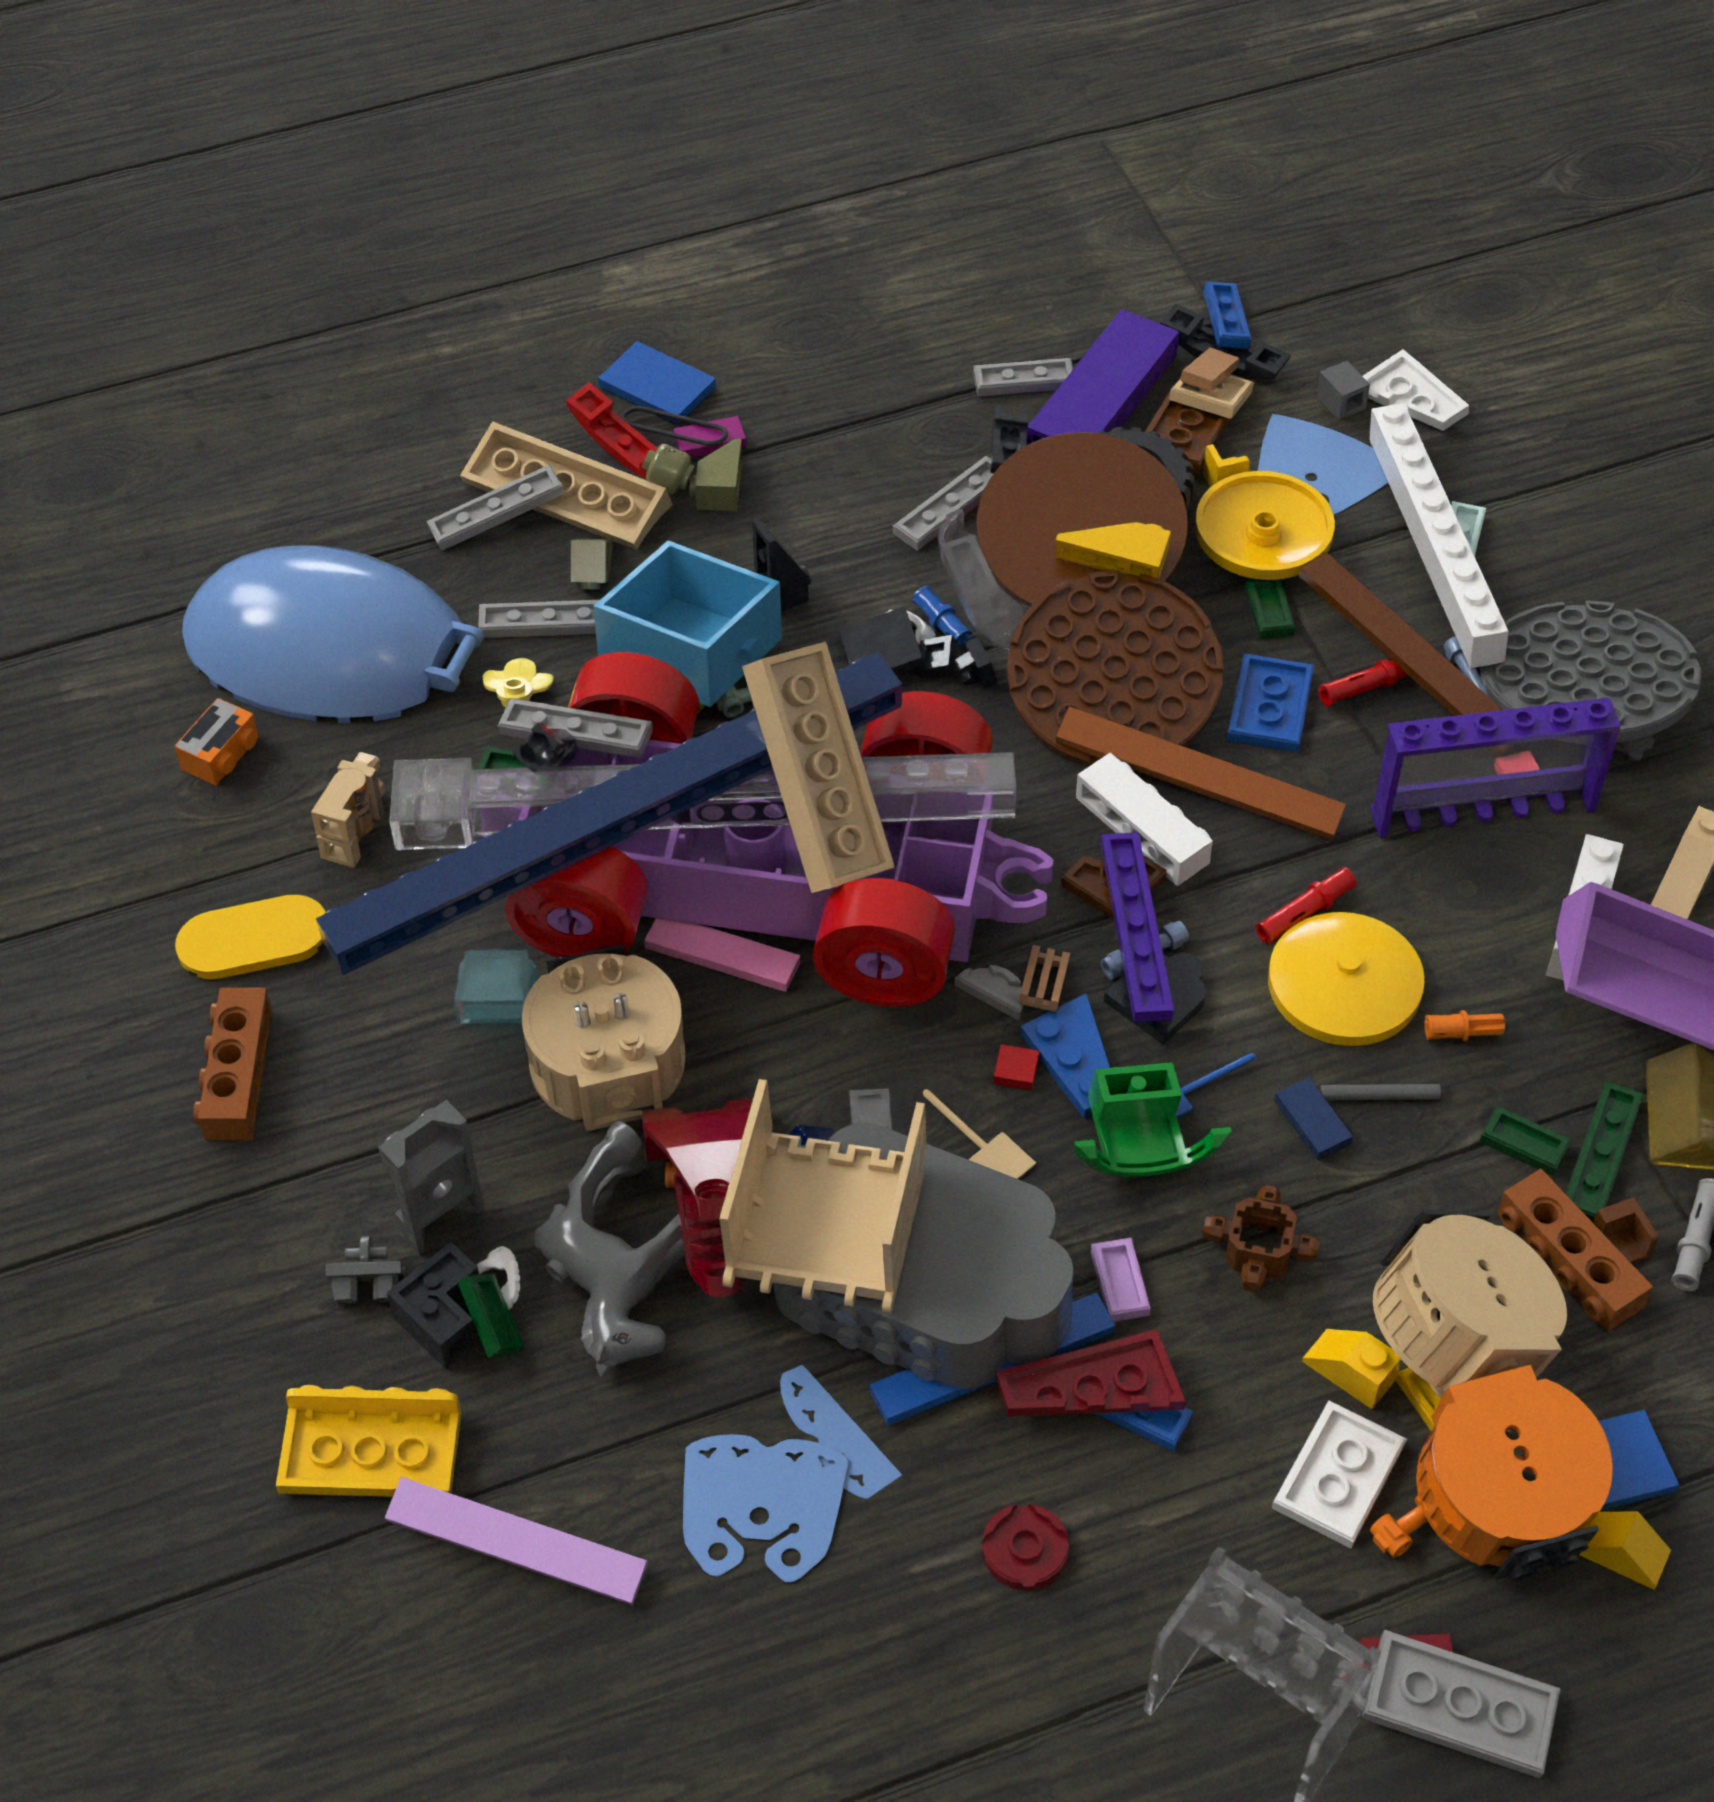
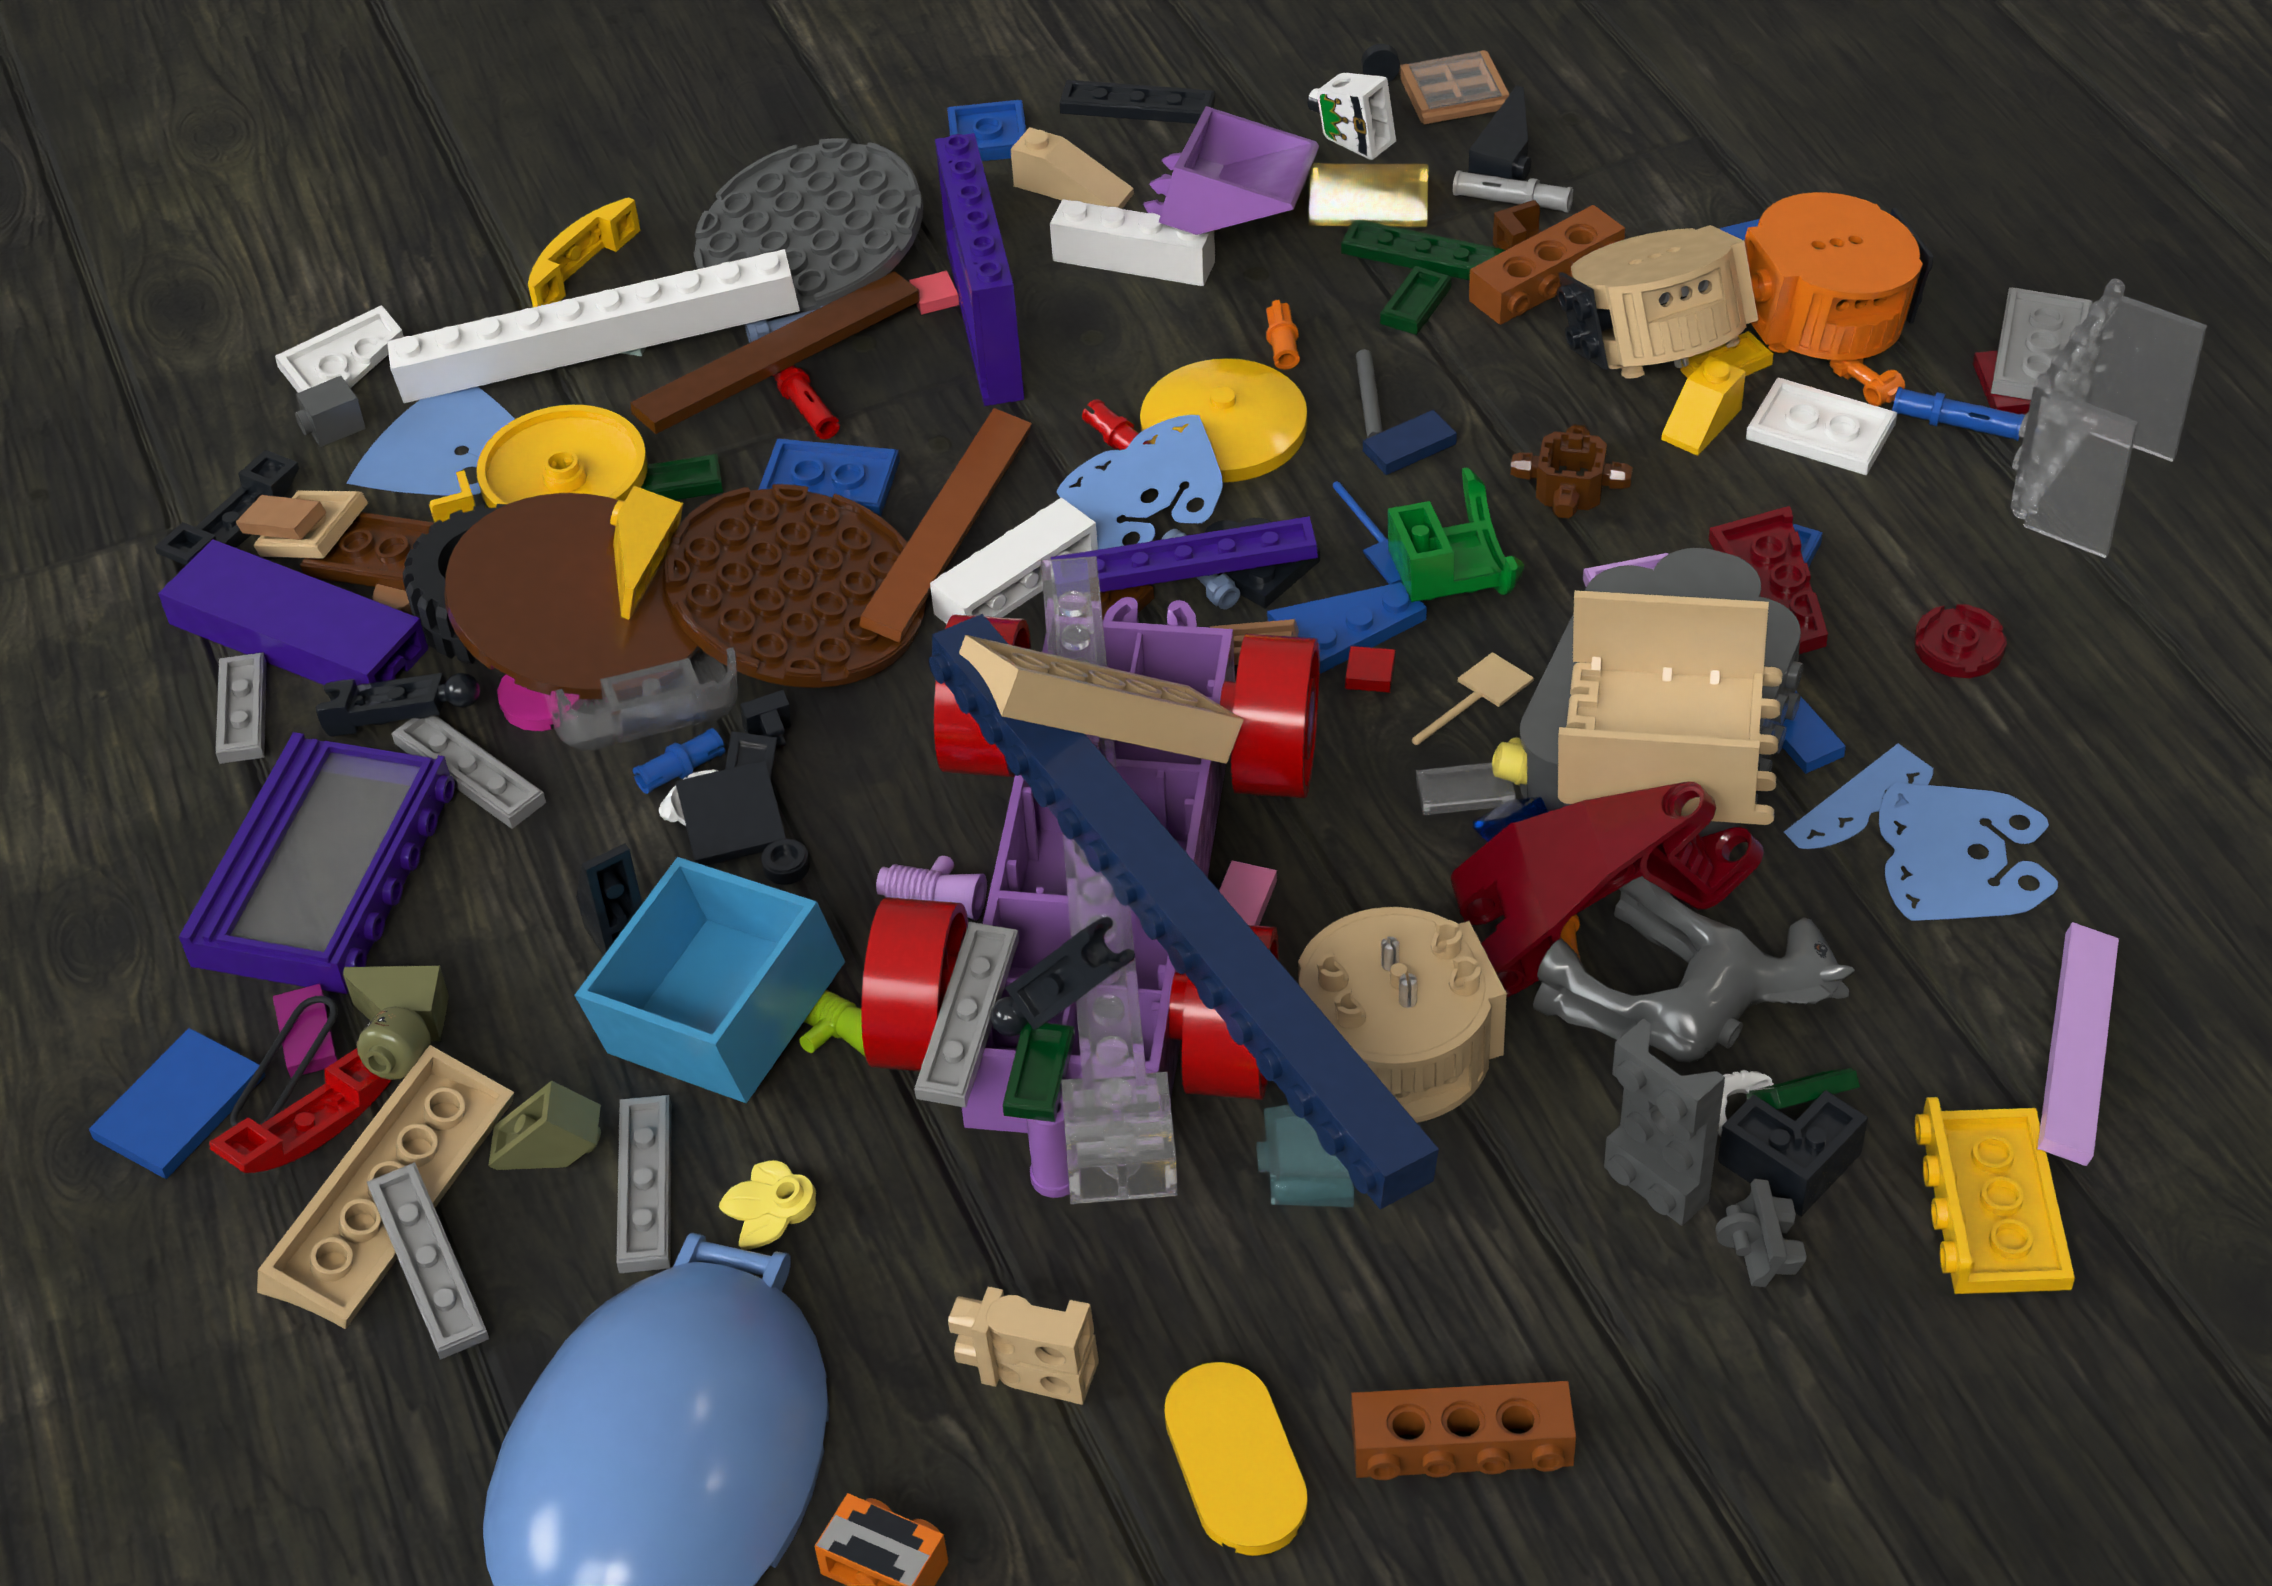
camera: 90 degrees left, 5 degrees down
blue tile [1203,282,1252,349] -> none
none -> window [179,732,455,994]
none -> yellow slope [528,197,641,307]
none -> medium blue piece [1056,415,1223,550]
none -> blue pin [1892,387,2025,441]

